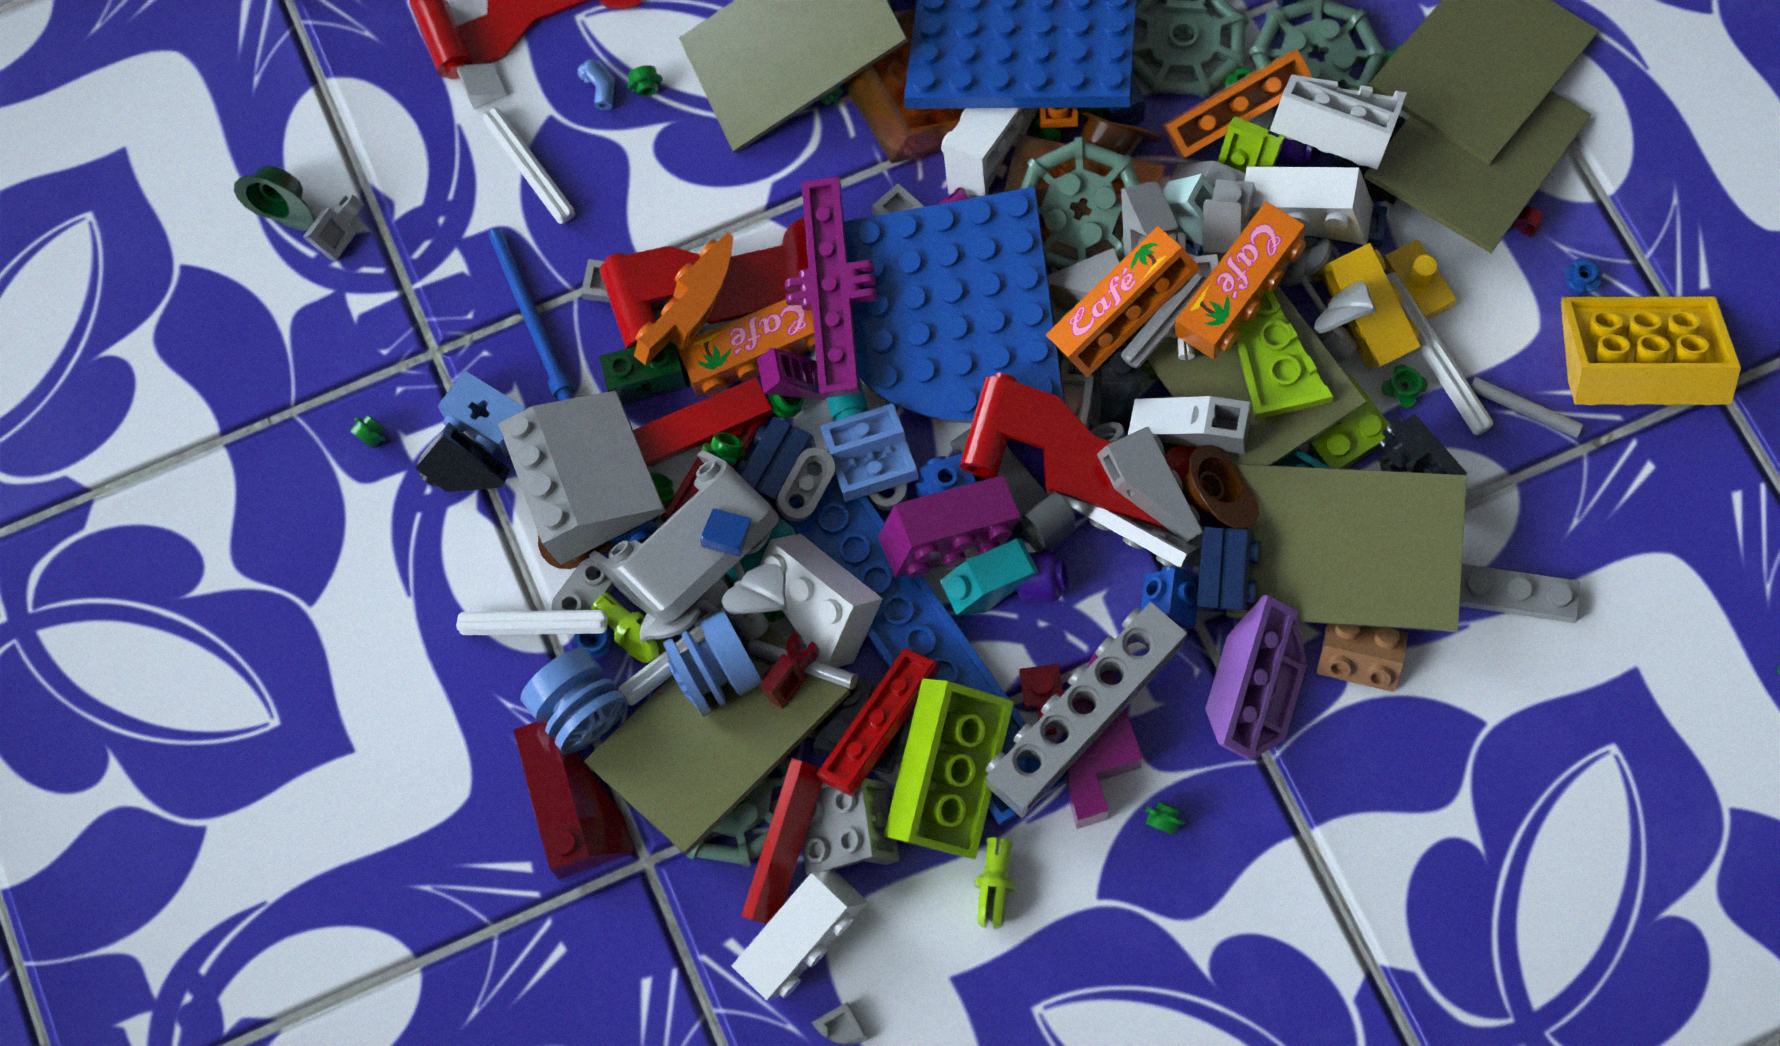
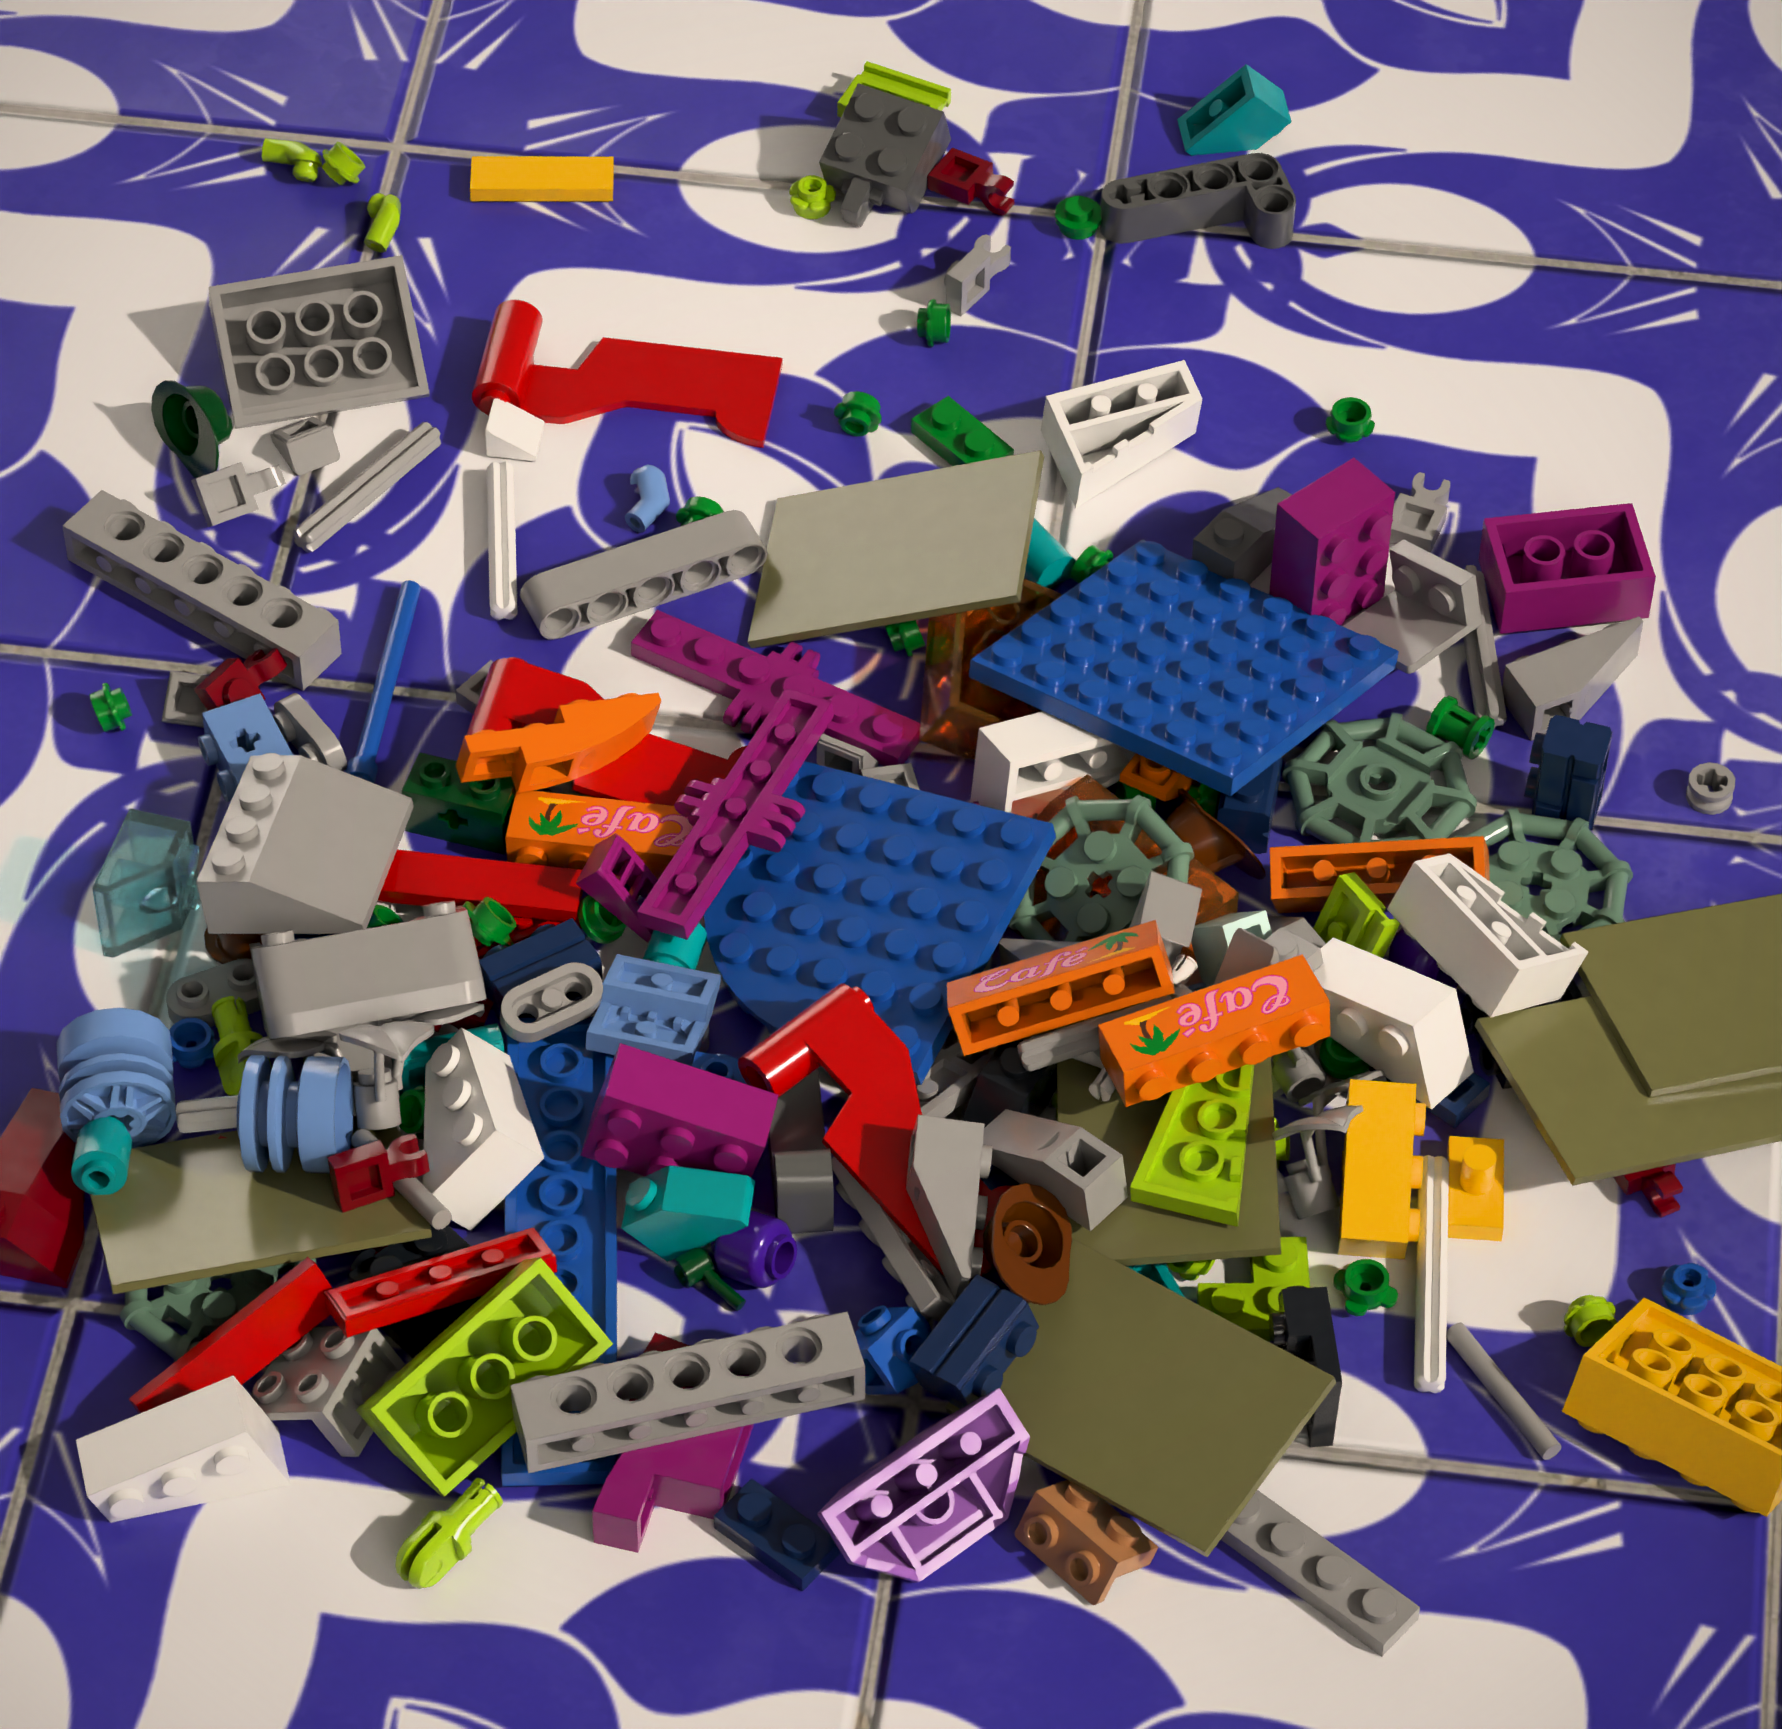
camera: 25 degrees right, 20 degrees down
black slope [415,422,510,492] -> none
white axle [456,610,608,635] -> none
blue slope [700,508,752,557] -> none
light grey tile [812,1002,869,1045] -> none
green plate [1145,802,1186,835] -> none
none -> light grey brick [63,490,342,691]
none -> teal brick [71,1116,132,1195]
none -> clear light blue slope [92,808,201,958]
none -> light grey slope [162,671,208,728]
none -> dark red plate [194,648,288,711]
none -> light grey slope [209,255,430,429]
none -> light grey slope [270,416,340,475]
none -> light grey plate [272,693,347,771]
none -> light grey axle [293,422,441,553]
none -> light grey beam [520,510,768,640]
none -> magenta hinge [631,610,923,766]
none -> dark green hand [674,1248,746,1311]
none -> dark blue plate [714,1478,840,1592]
none -> light grey slope [817,734,878,775]
none -> lime plate [1564,1295,1617,1347]

